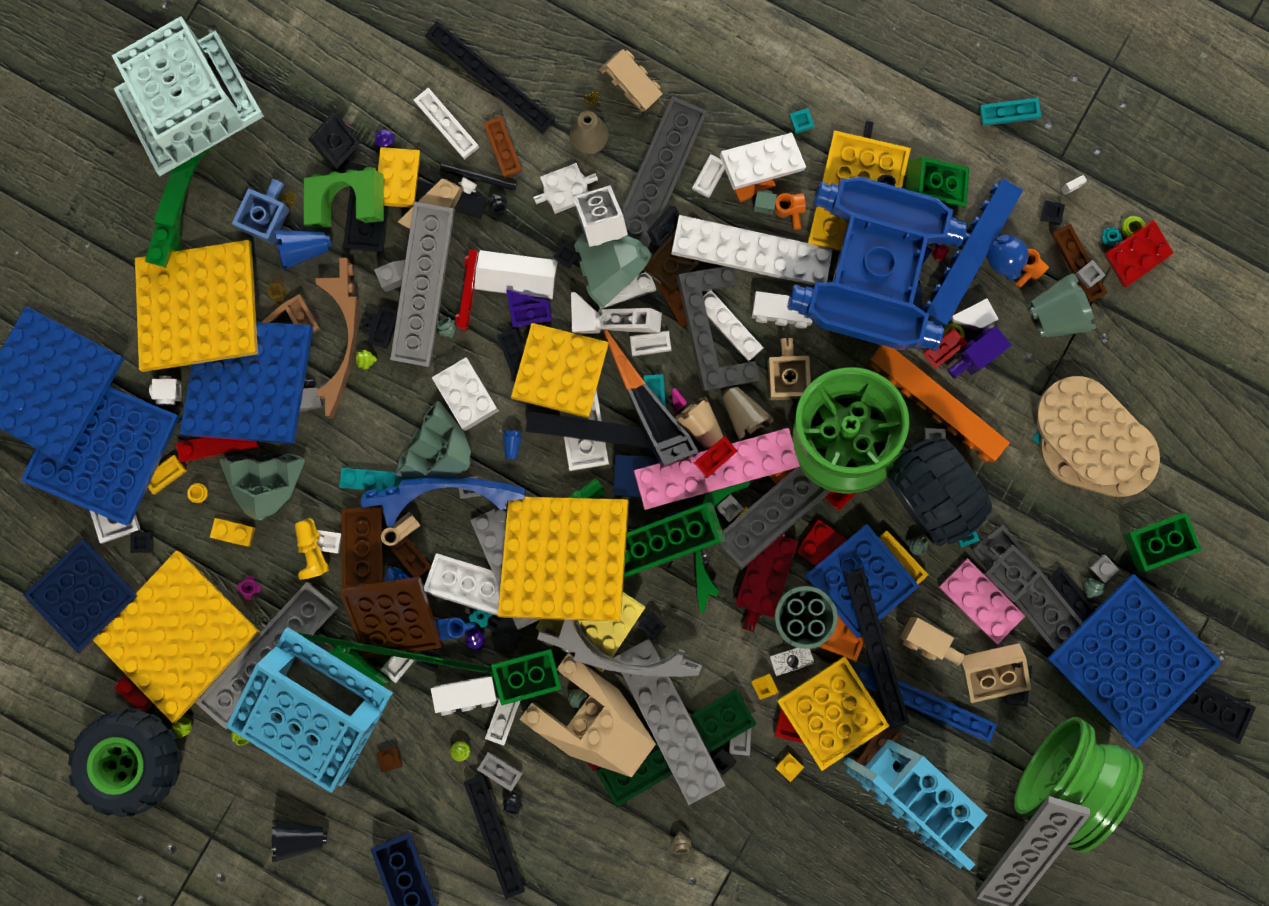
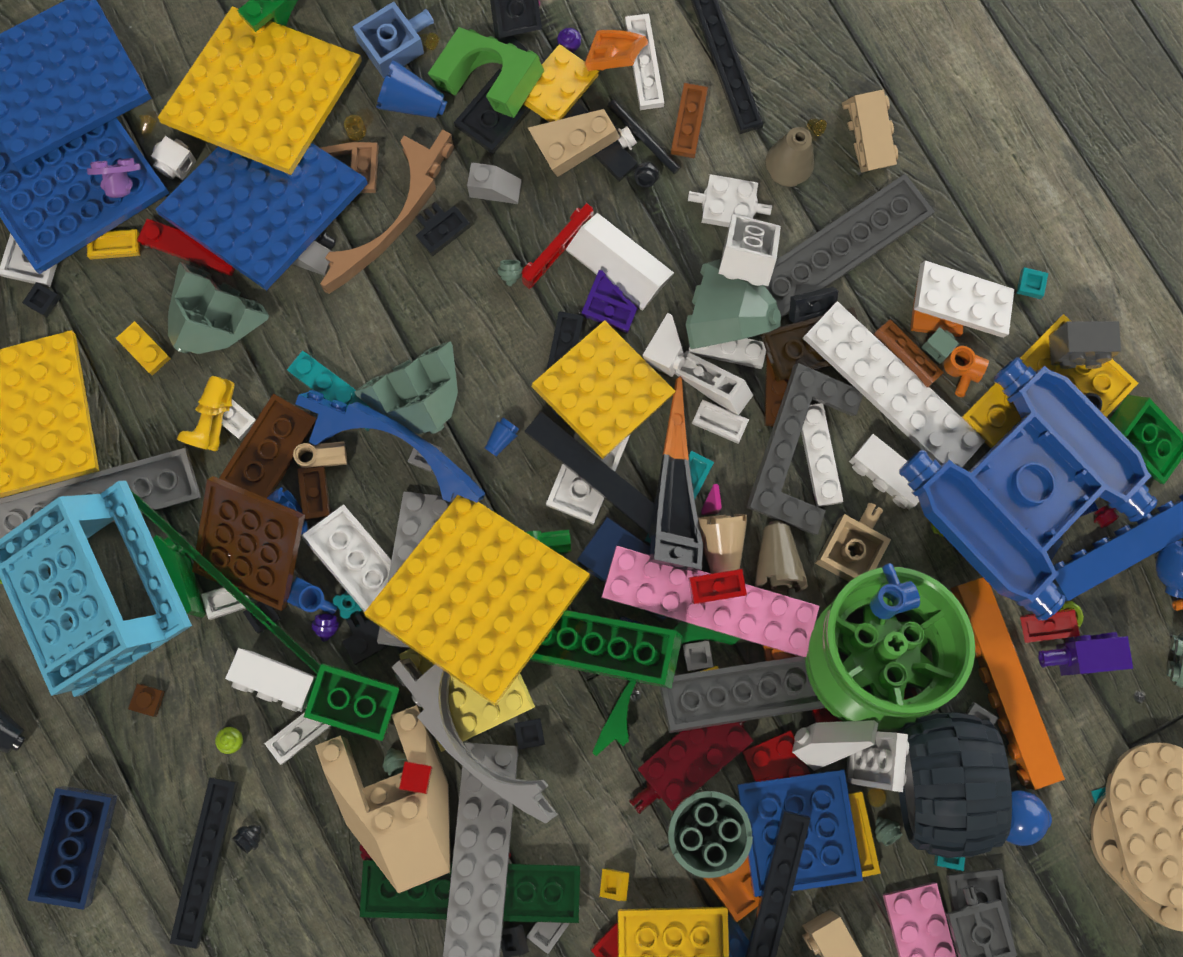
camera: 25 degrees right, 5 degrees down
yellow plate [187,483,208,503] -> none
magenta plate [237,576,261,600] -> none
lime plate [356,350,377,370] -> none
light grey plate [390,202,455,367] -> none
white brick [432,358,499,431] -> none
light grey plate [477,752,523,791] -> none
black plate [553,241,580,270] -> none
white tile [692,154,725,198] -> none
tile [769,648,815,676] -> none
white slope [949,299,998,332] -> none
none -> medium lavender plate [86,158,140,198]
none -> clear yellow piece [139,115,157,133]
none -> red tile [399,762,433,794]
none -> orange plate [585,30,648,71]
none -> white slope [792,720,878,771]
none -> white plate [846,731,909,792]
none -> clear yellow piece [867,788,886,807]
none -> blue piece [870,563,920,619]
none -> dark orange plate [873,319,944,388]
none -> blue brick [1006,790,1052,846]
none -> dark grey brick [1049,321,1121,369]

